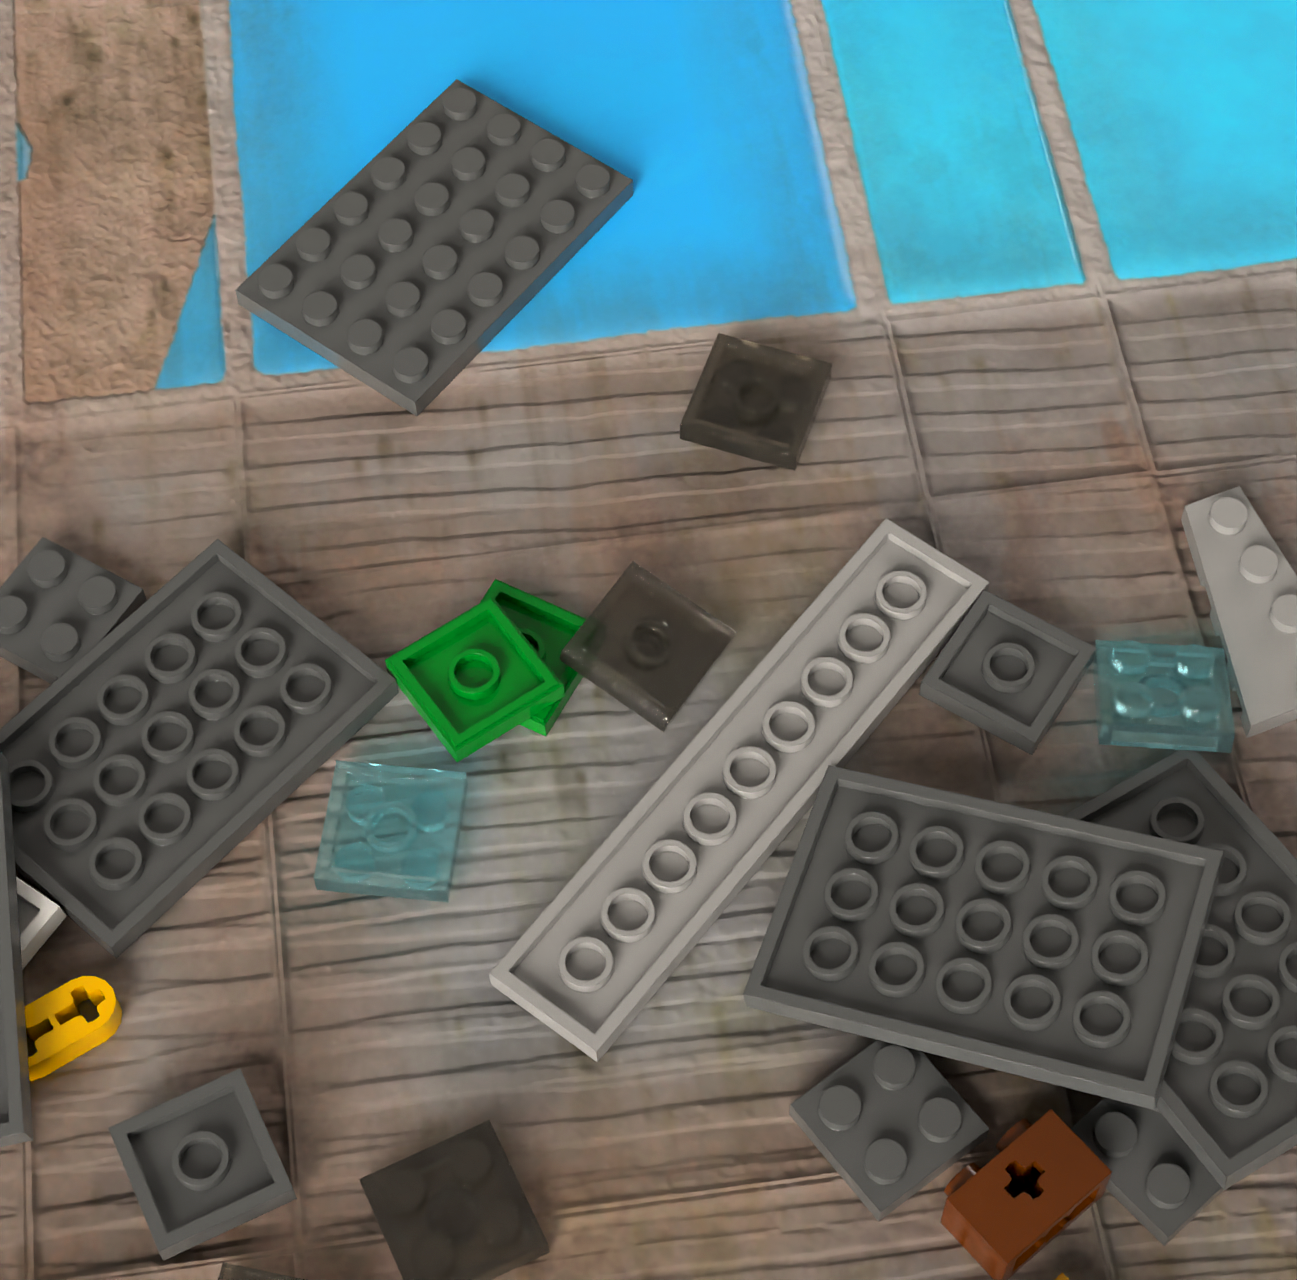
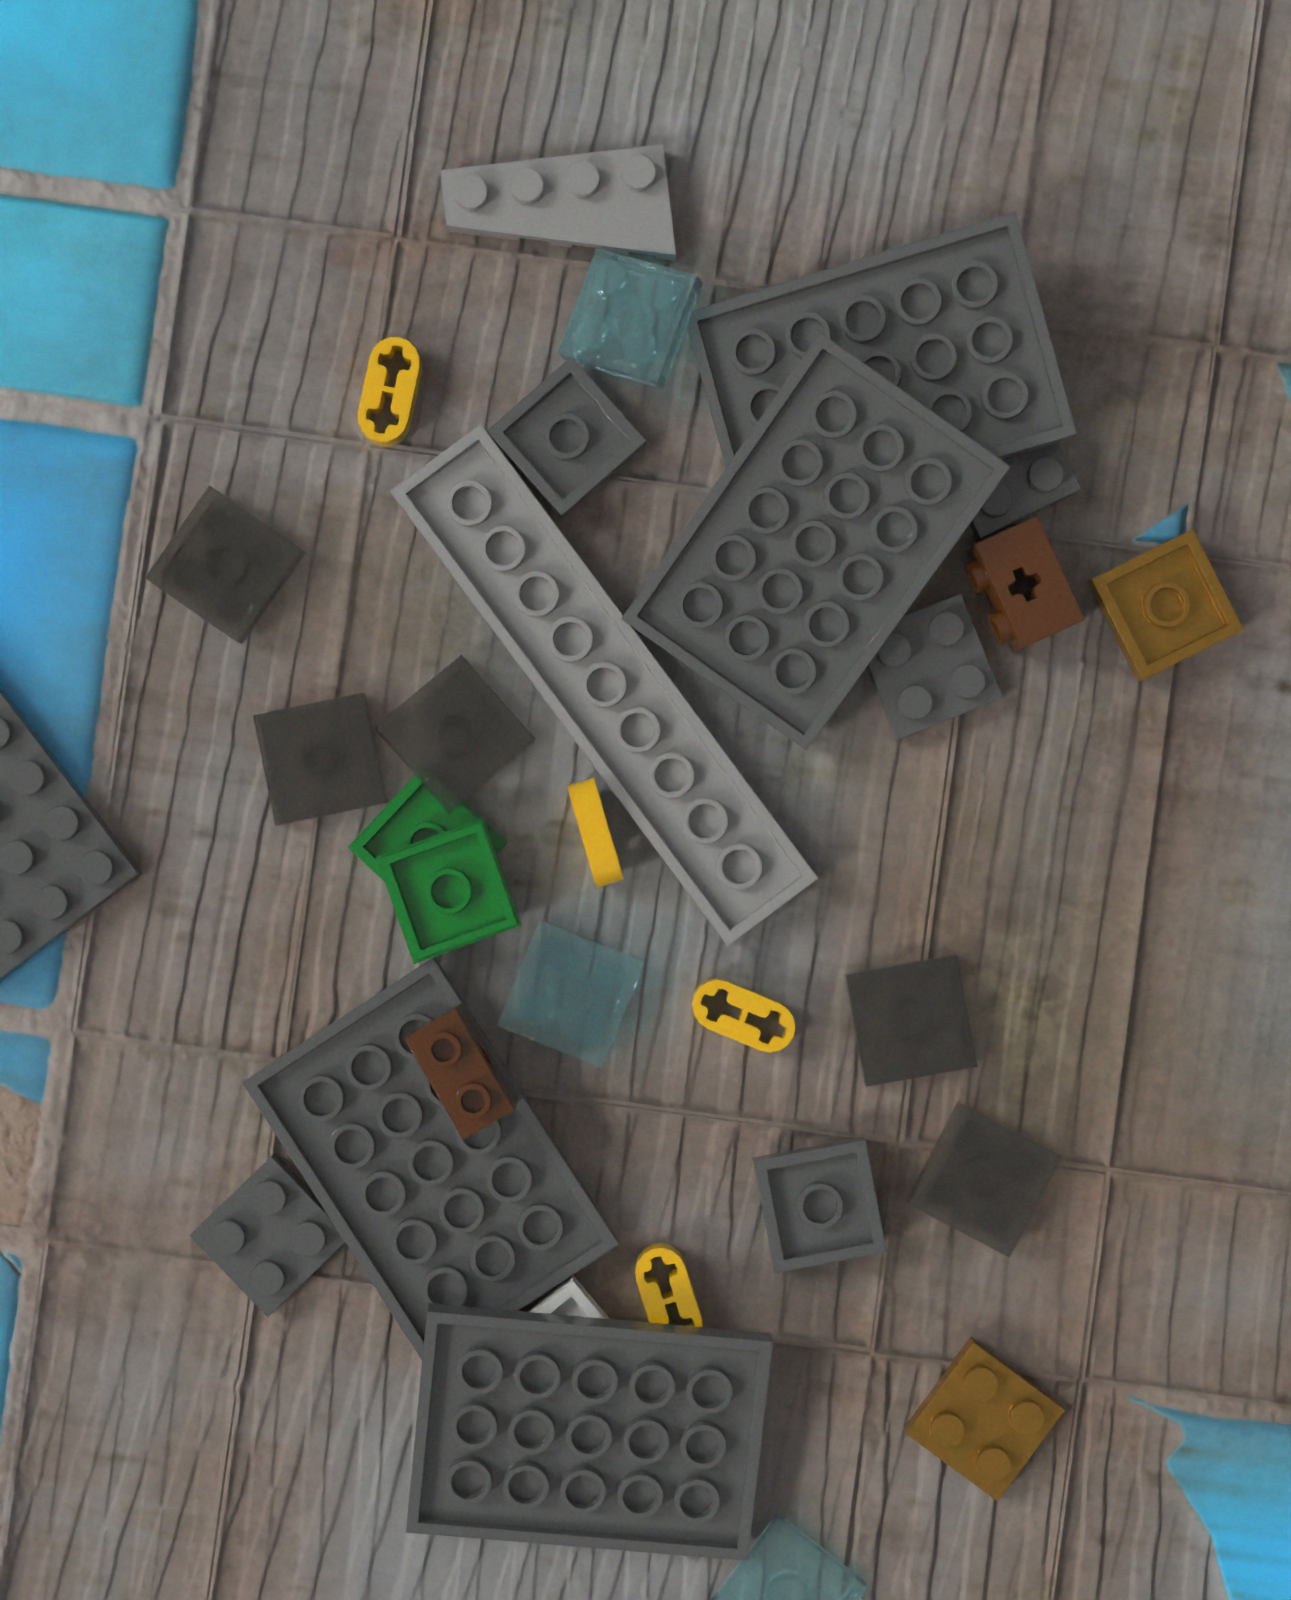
camera: 75 degrees left, 30 degrees up
none -> clear smoke plate [253,693,388,826]
none -> yellow beam [358,337,422,447]
none -> reddish brown brick [404,1003,518,1140]
none -> yellow beam [567,777,624,888]
none -> yellow beam [692,978,795,1053]

